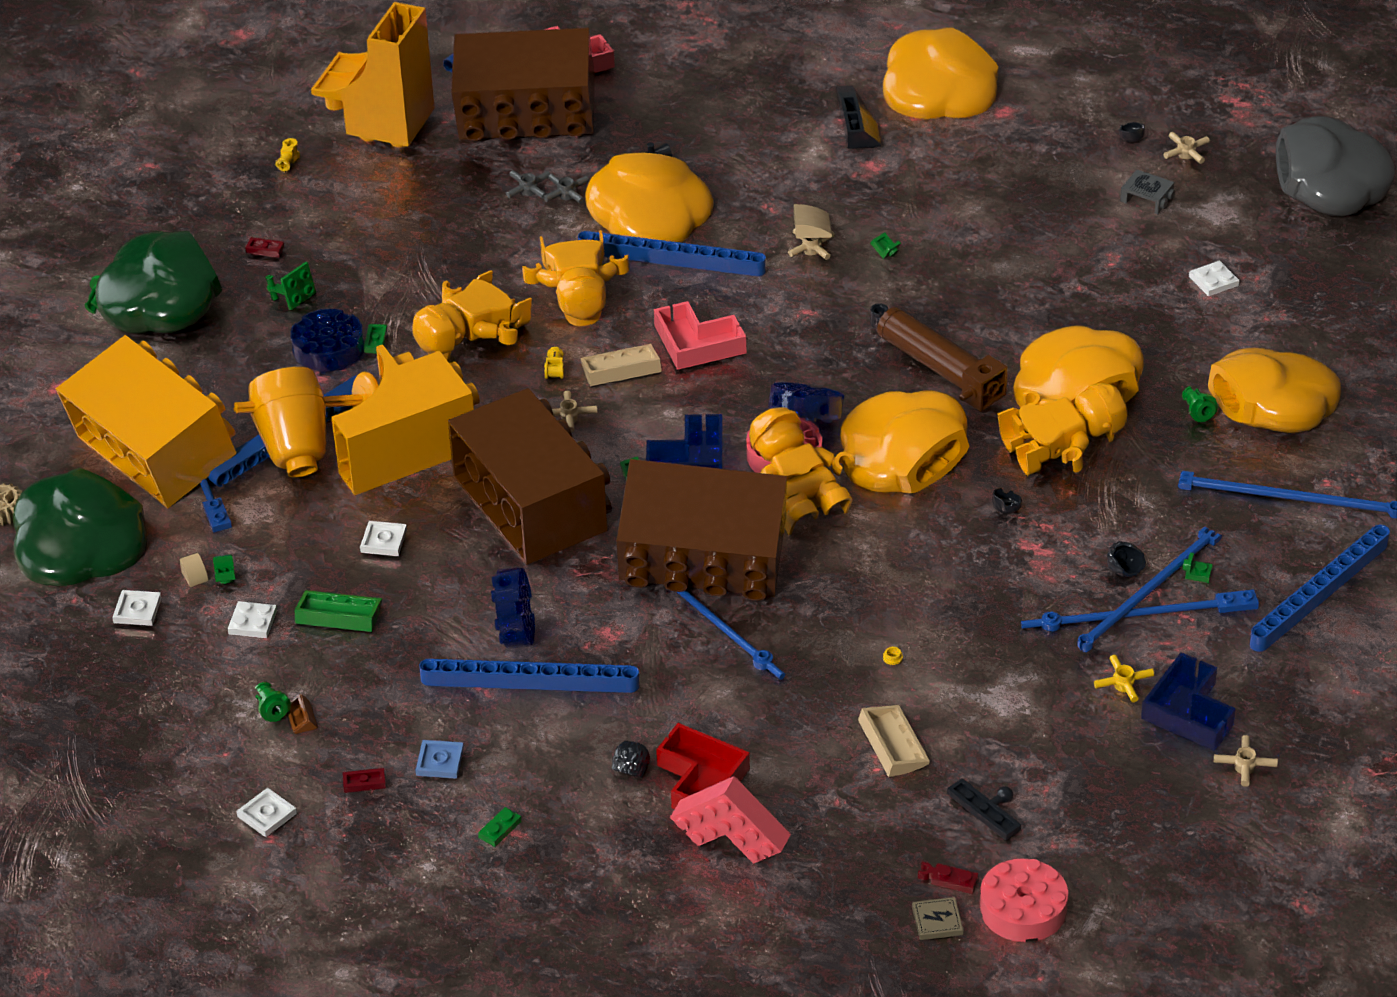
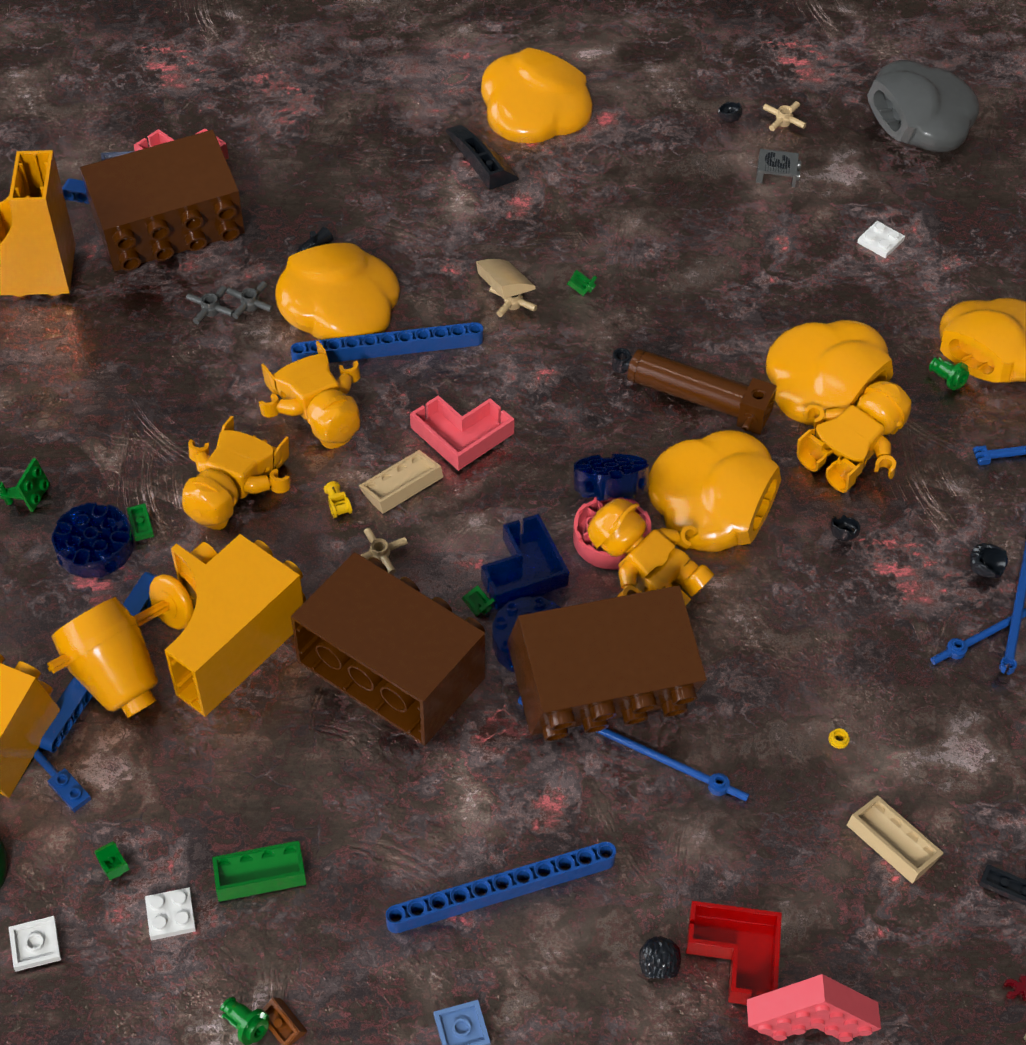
camera: 25 degrees left, 10 degrees up
tan brick [180,553,208,587] -> none
white plate [360,521,407,556] -> none
clear blue brick [491,567,535,649] -> none

